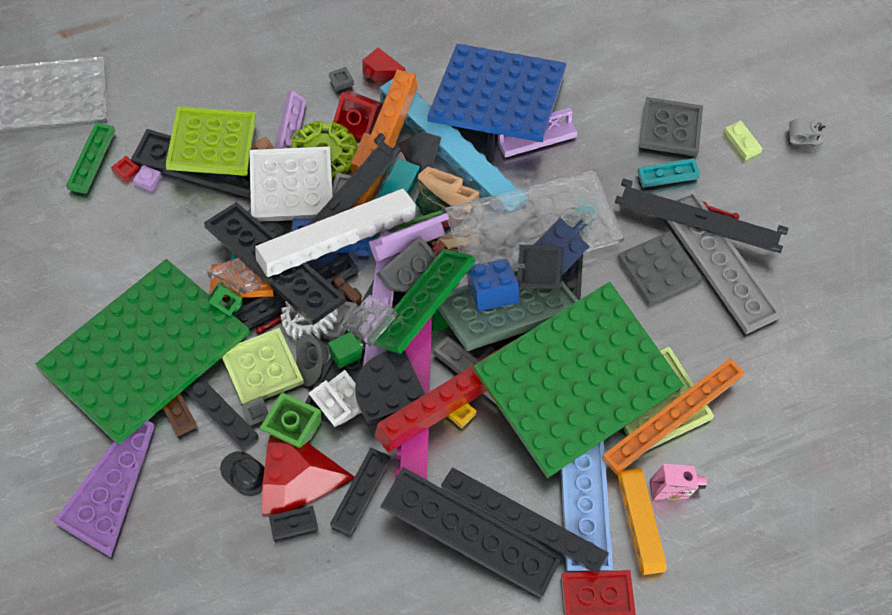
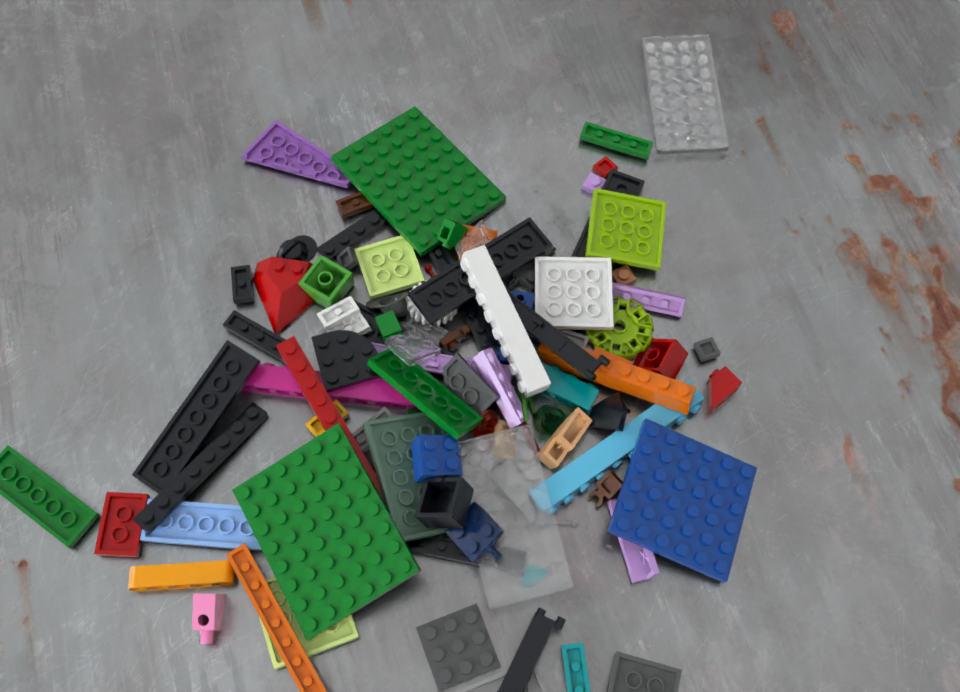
camera: 100 degrees right, 5 degrees up
none -> reddish brown plate [589,469,623,507]

